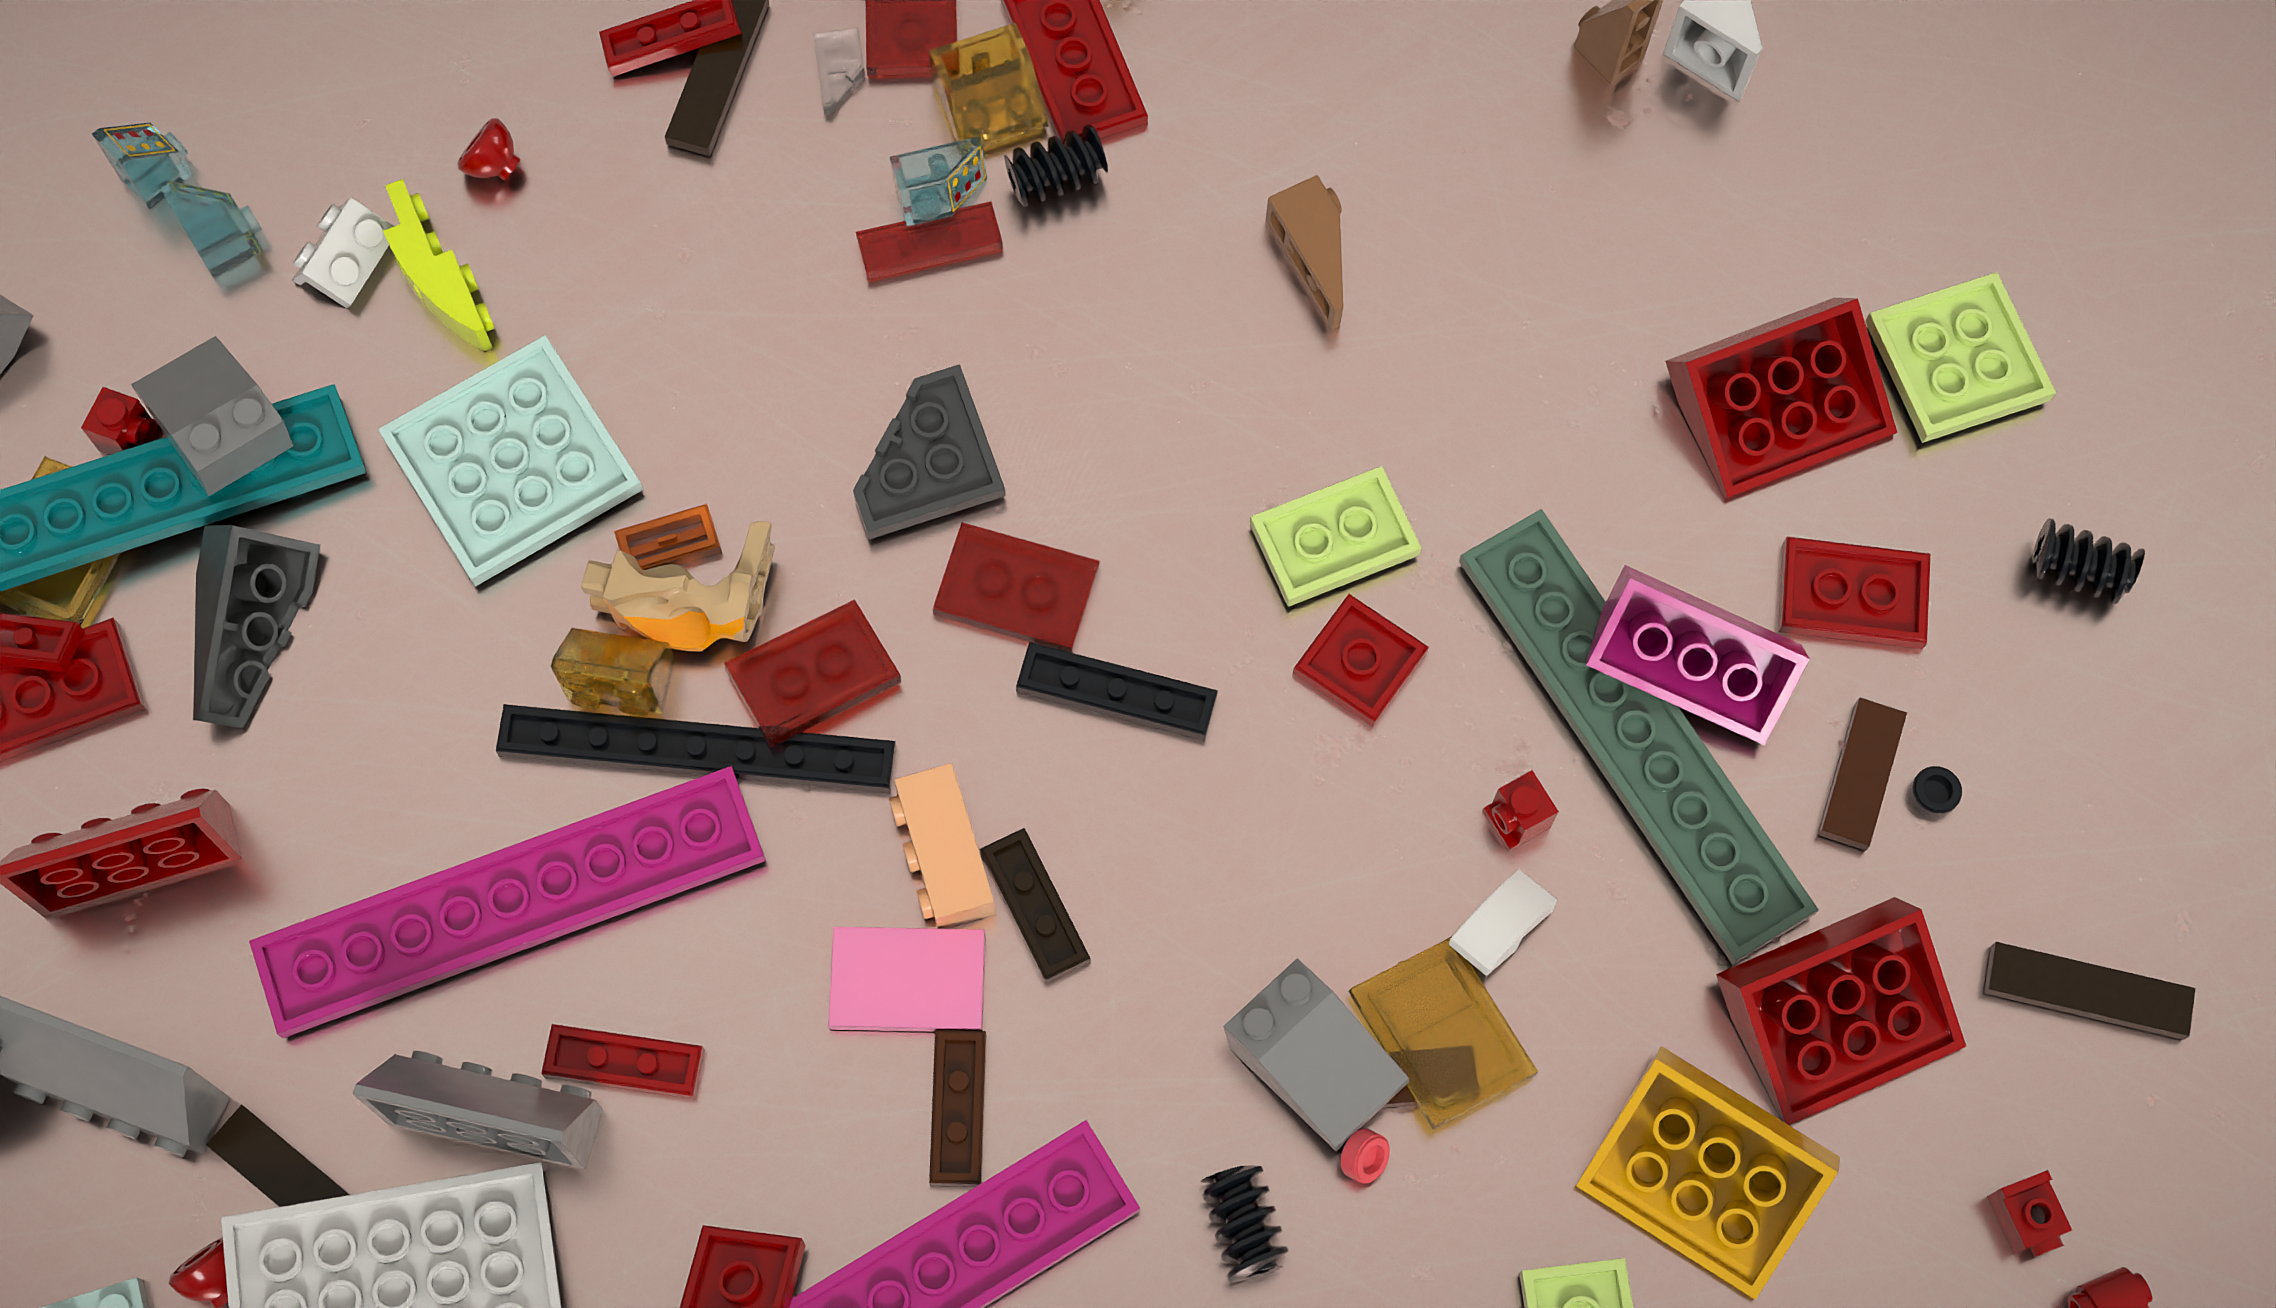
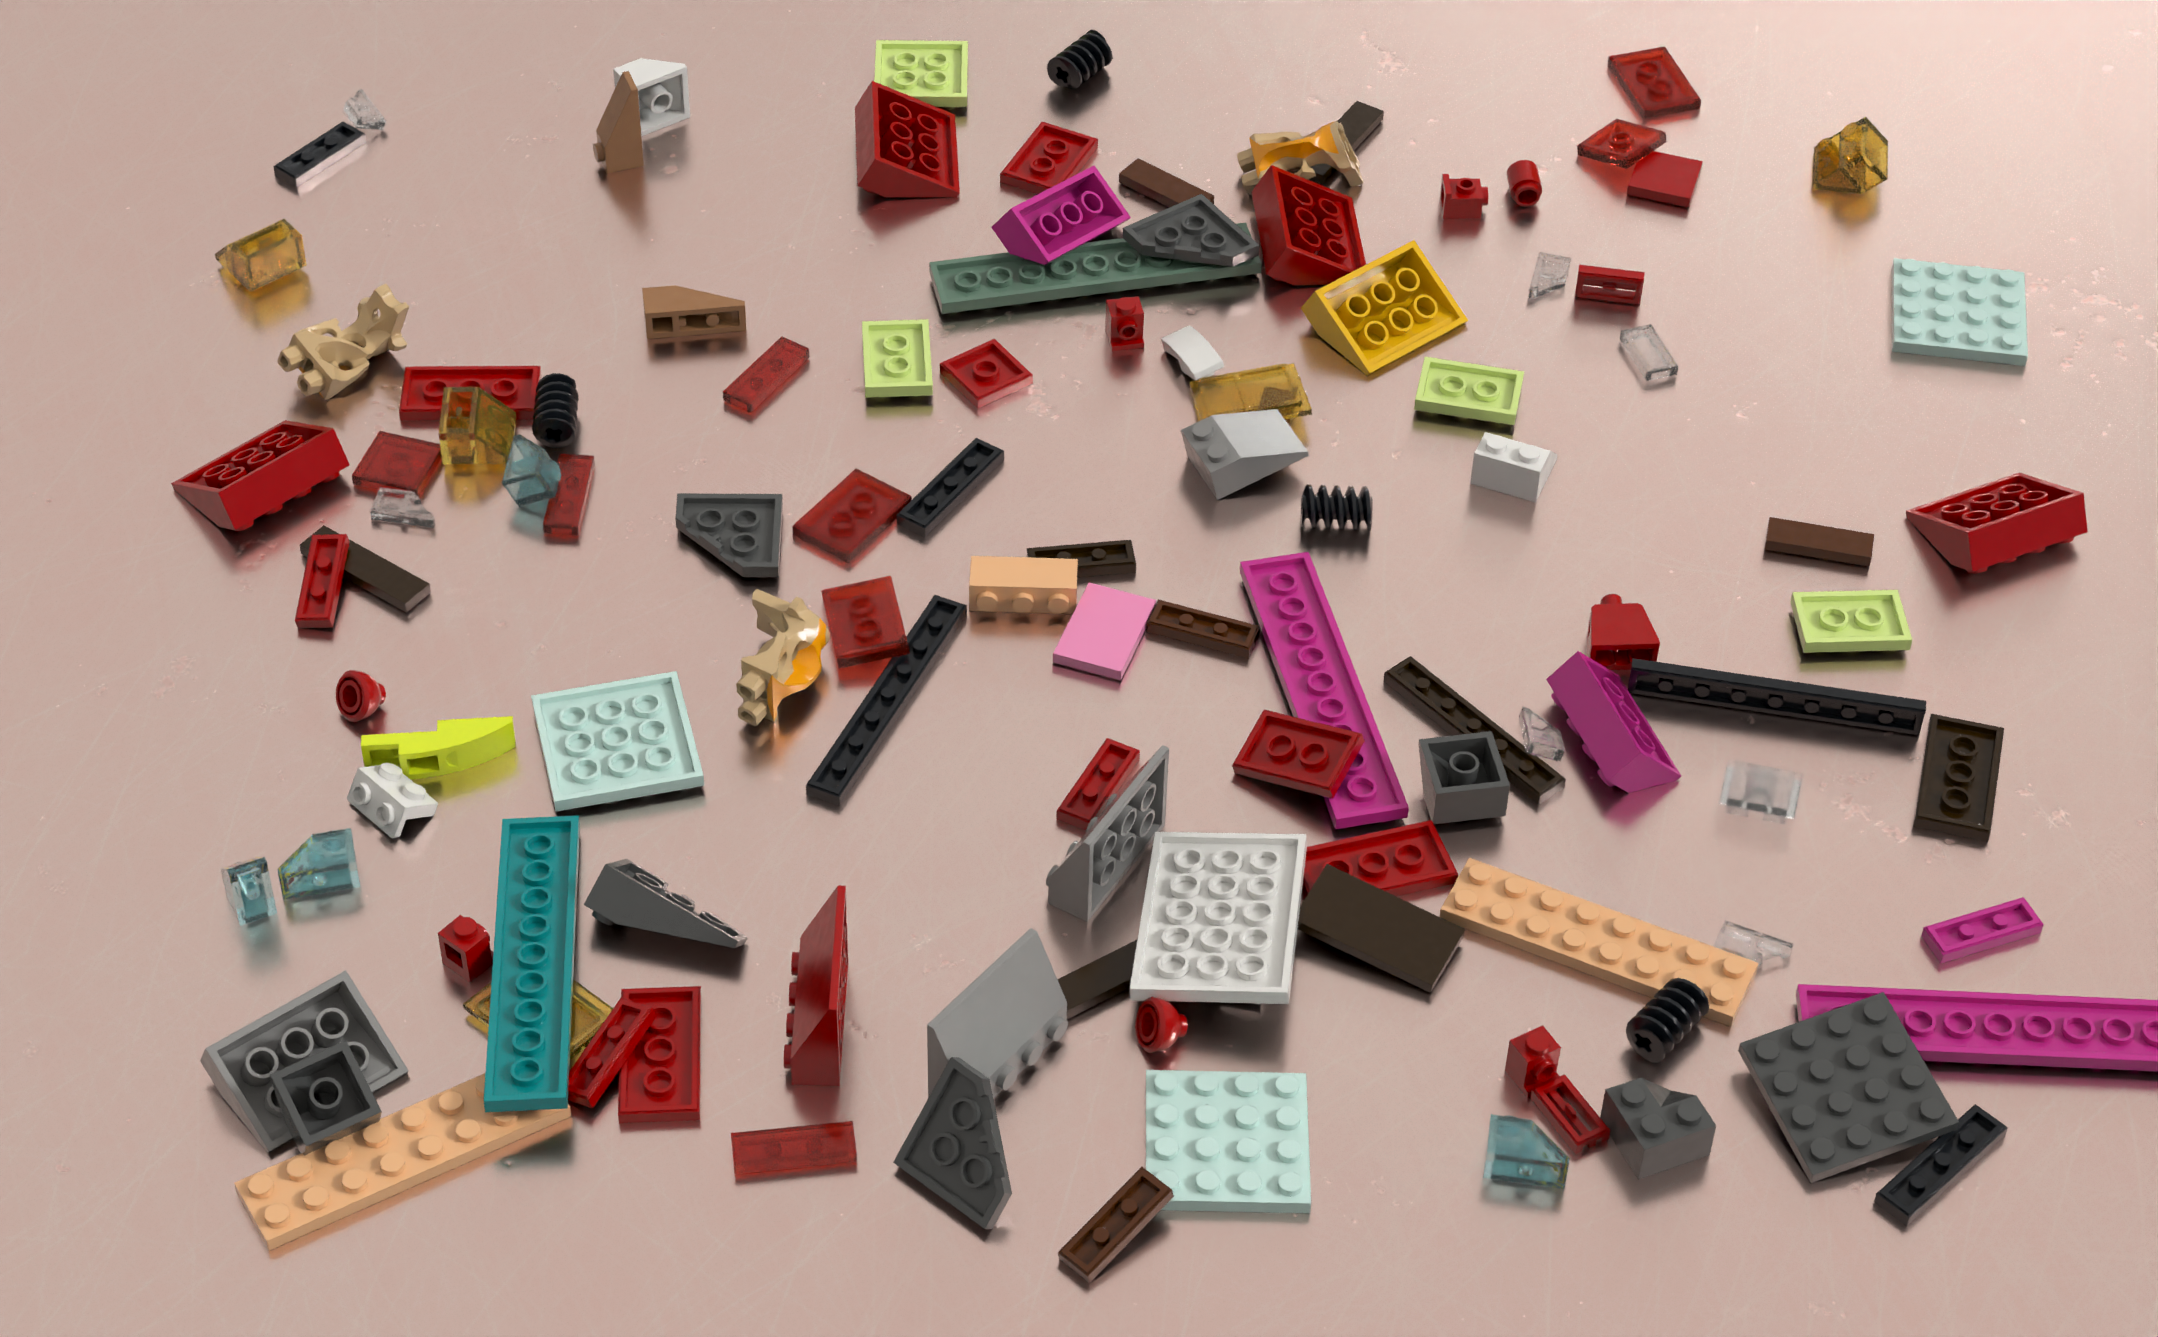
camera: 70 degrees left, 25 degrees down
light grey slope [131,336,293,496] -> none
dark pink plate [249,766,766,1038] -> none
clear yellow slope [551,628,675,716] -> none
orange tile [614,504,722,570] -> none
coral tile [1341,1128,1390,1184] -> none
black tile [1909,766,1962,818] -> none
none -> clear red tile [723,336,810,413]
none -> dark grey plate [1123,194,1260,267]
none -> tan hips [1237,121,1363,195]

